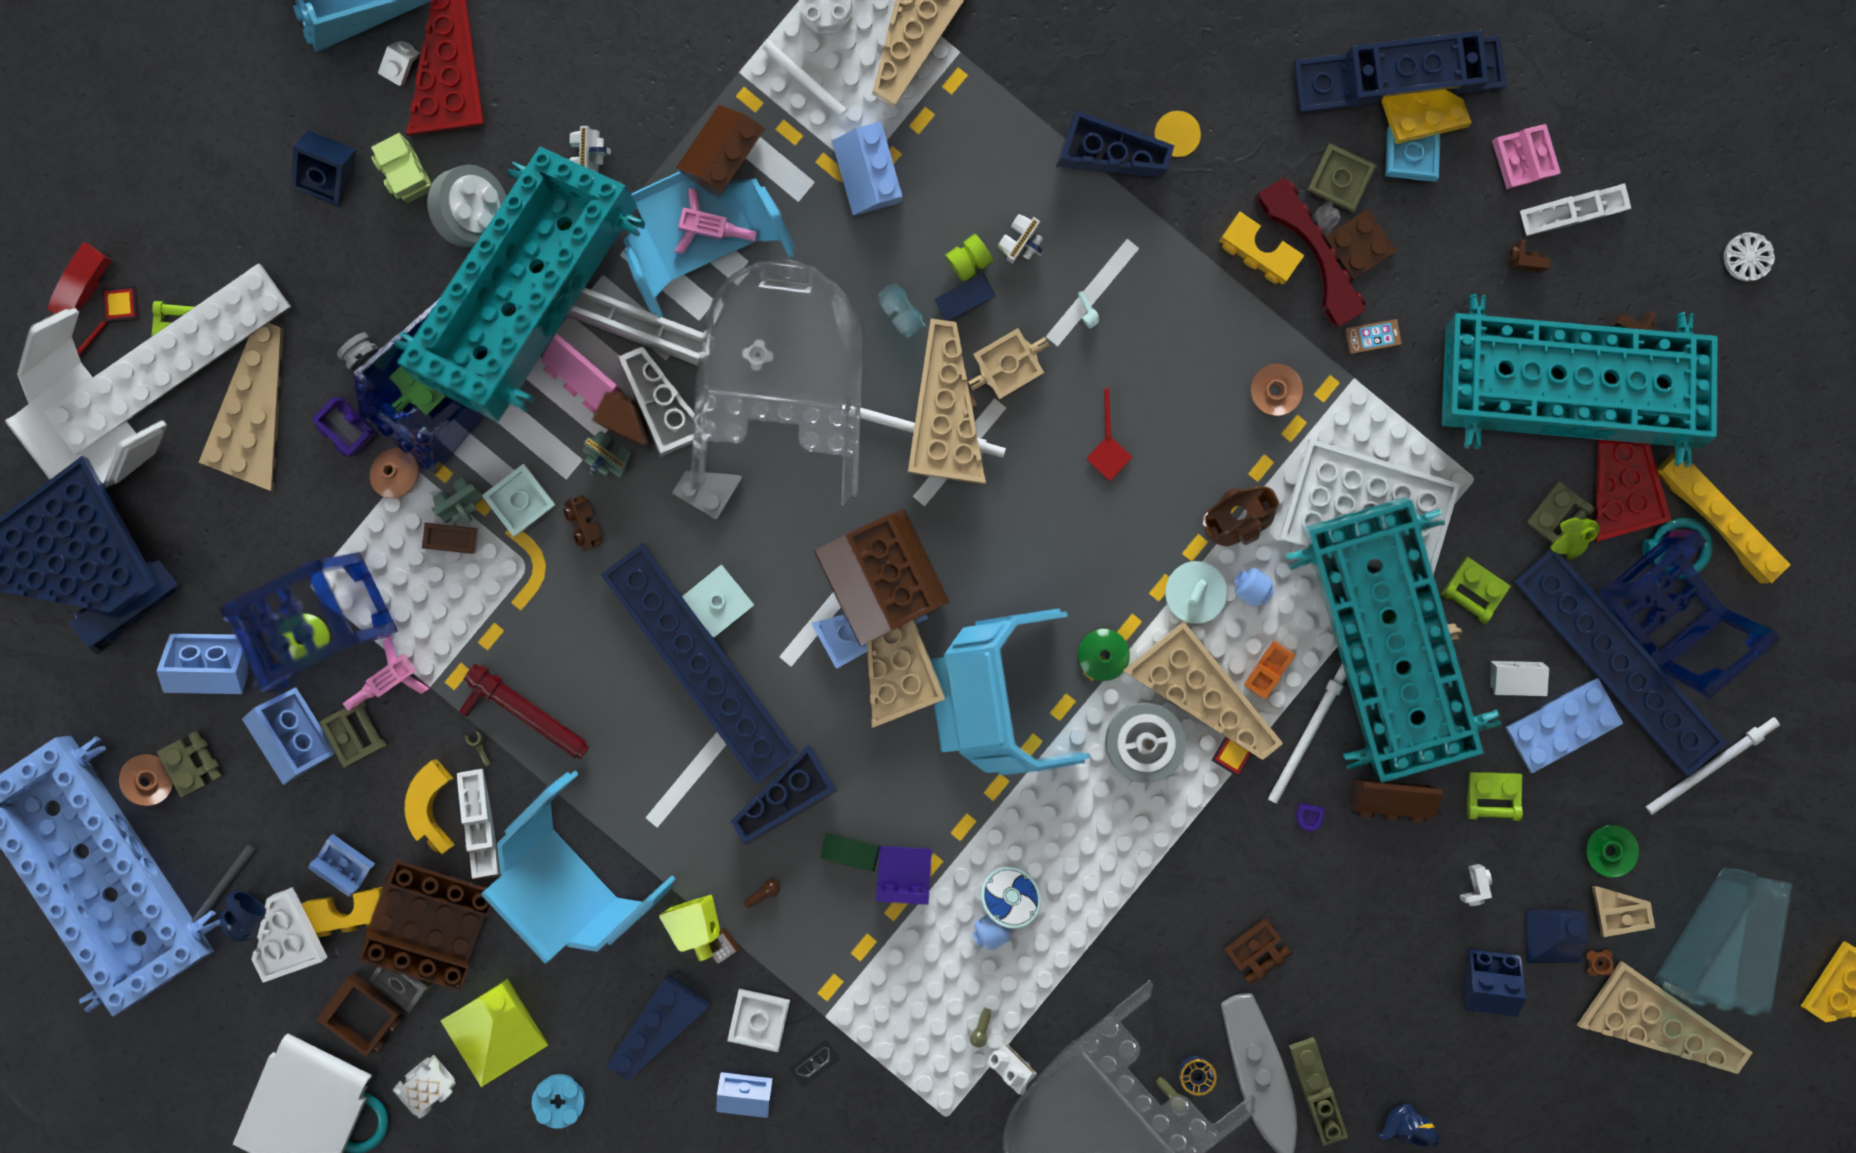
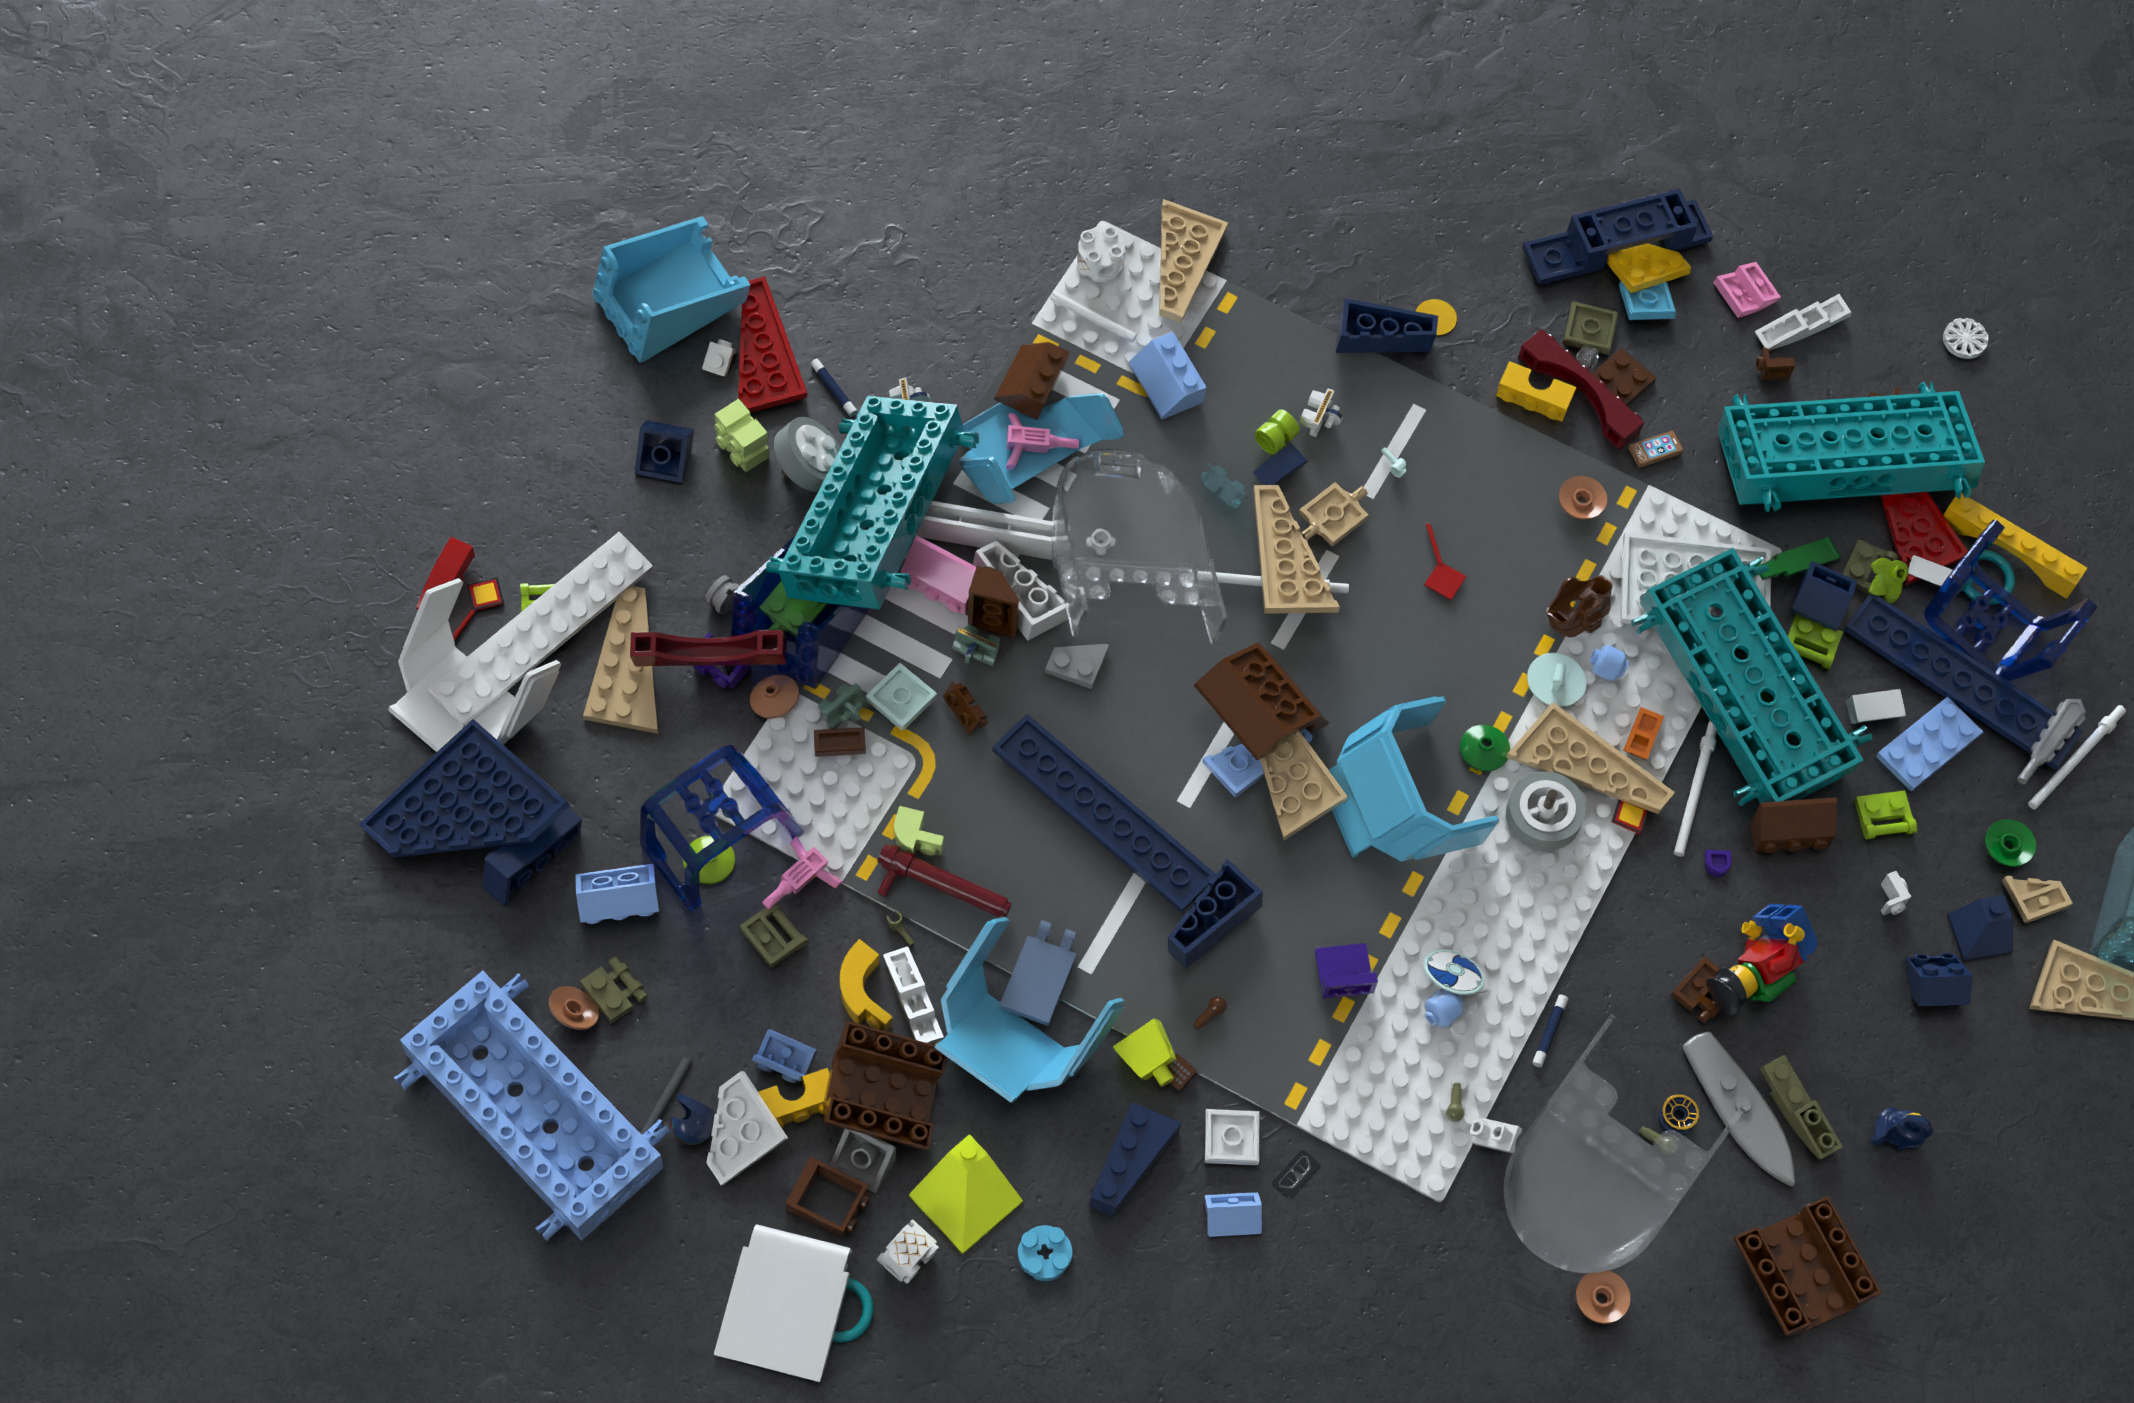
camera: 10 degrees left, 25 degrees down
light blue slope [242,687,336,785] -> none
light aqua plate [682,565,754,638] -> none
dark green slope [820,833,880,871] -> none
dark orange plate [1586,949,1614,977] -> none
none -> dark red arch [630,630,787,667]
none -> dark blue bar [810,359,858,417]
none -> yellowish green brick [894,806,944,856]
none -> sand blue tile [999,920,1077,1026]
none -> dark blue bar [1532,995,1568,1068]
none -> piece [1706,904,1818,1017]
none -> green piece [1757,537,1842,580]
none -> dark blue slope [1791,561,1857,631]
none -> white sticker [1908,555,1955,589]
none -> light grey sword [2017,699,2086,784]

